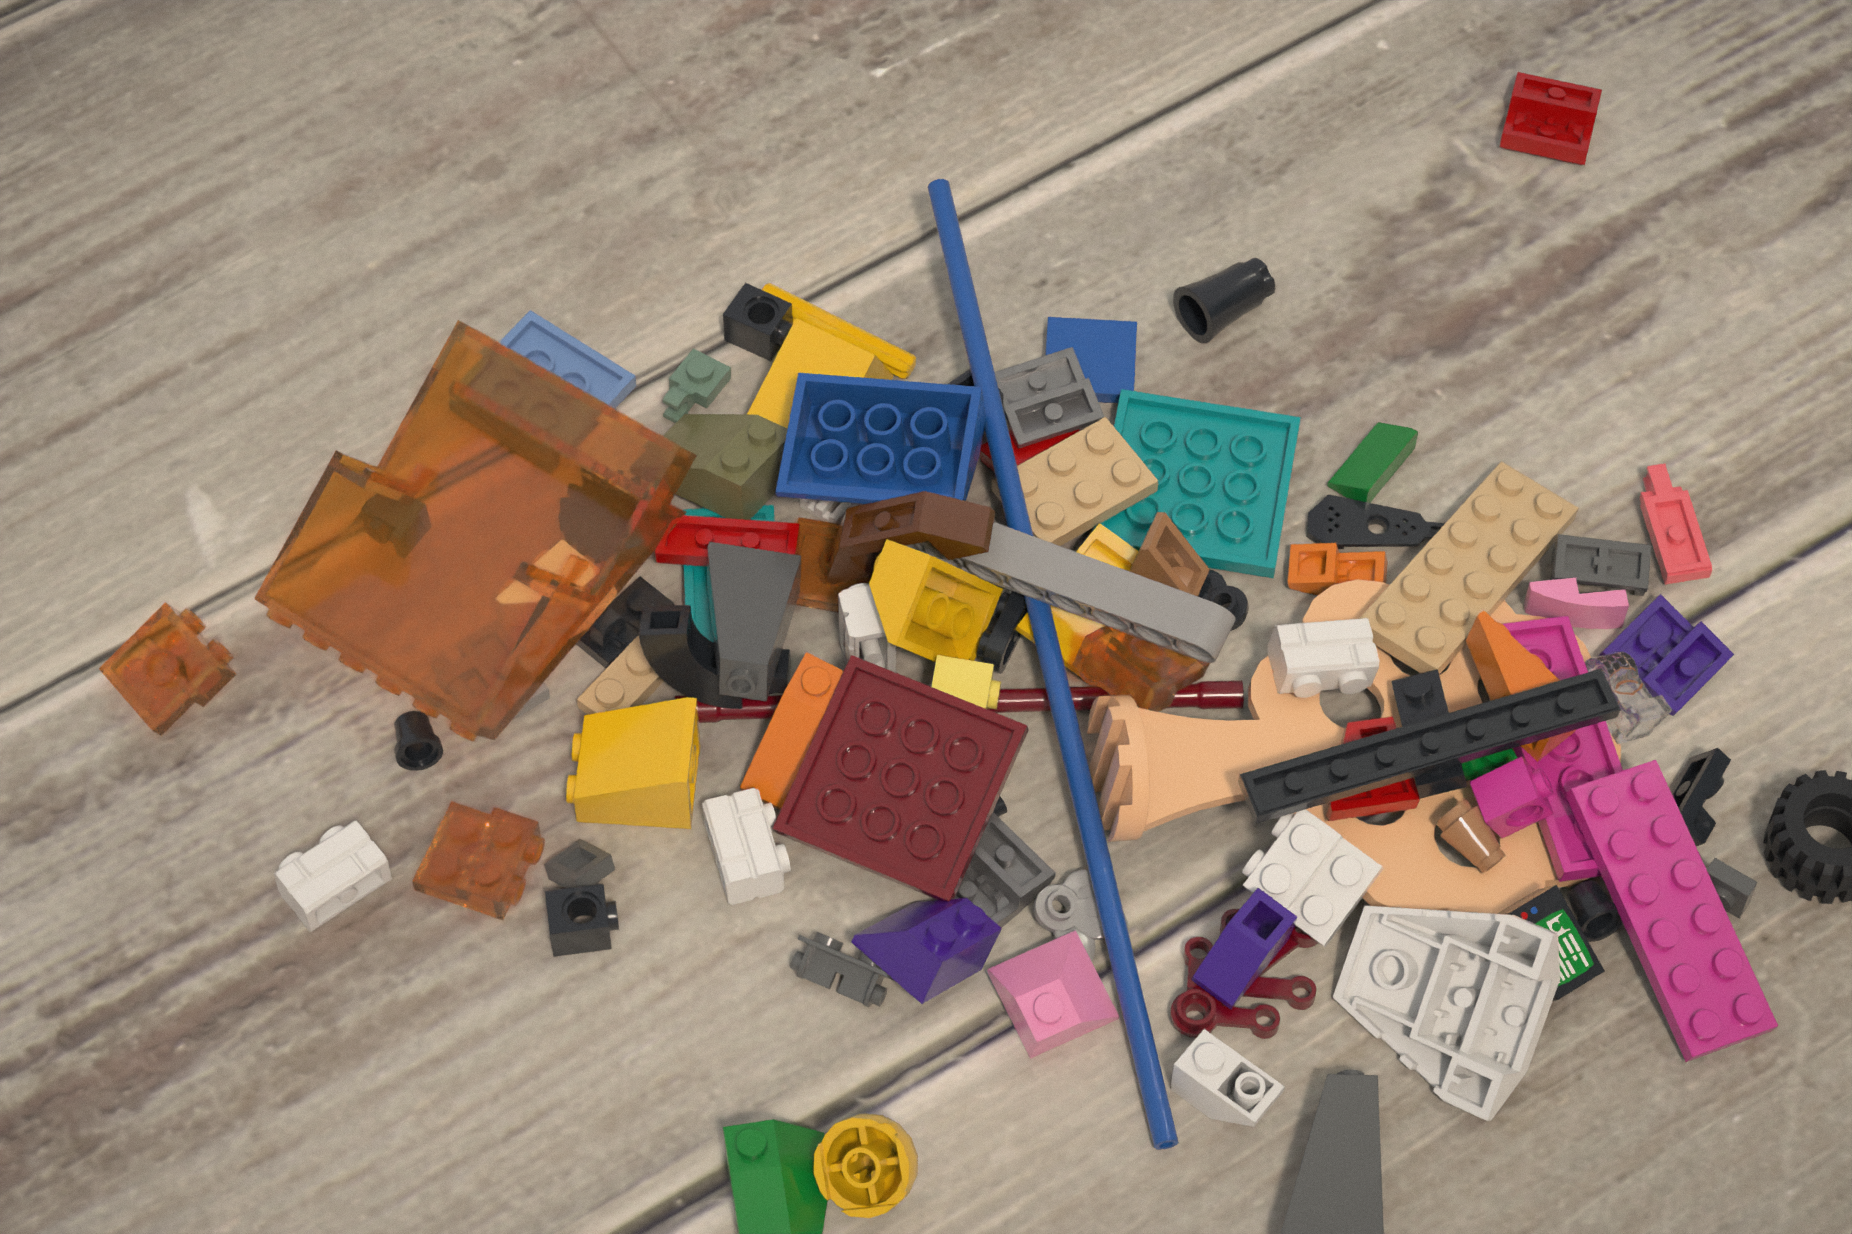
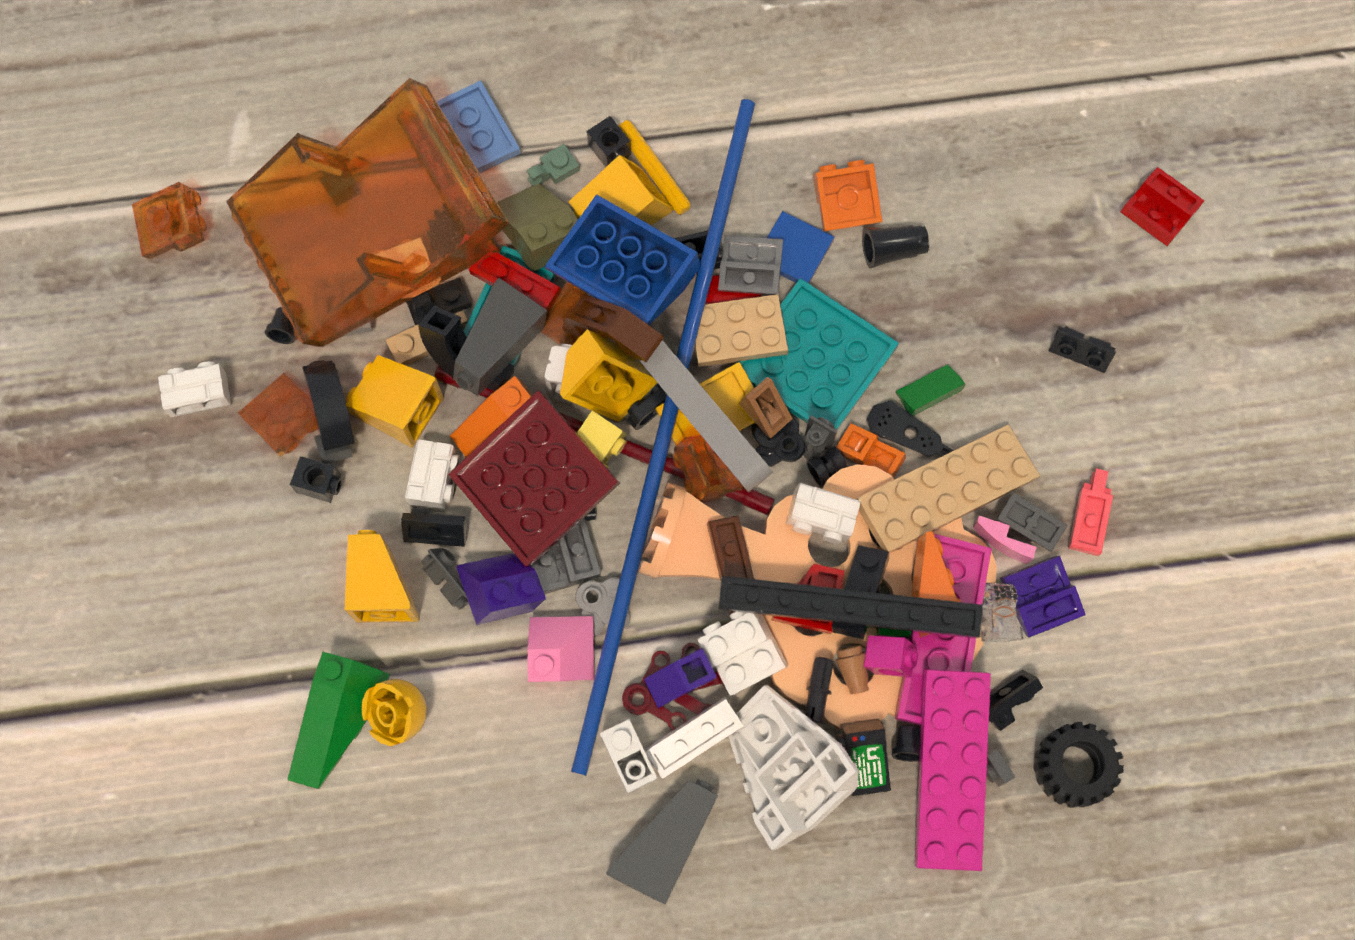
camera: 25 degrees right, 15 degrees up
none -> black arch [302,360,355,450]
none -> yellow slope [345,530,419,623]
none -> black hinge [401,507,467,547]
none -> white plate [645,697,743,779]
none -> reddish brown tile [707,515,754,616]
none -> dark grey hinge [803,415,837,460]
none -> black axle [805,657,833,723]
none -> black wheel [806,446,848,487]
none -> orange plate [813,160,882,232]
none -> black hinge [1049,326,1116,373]

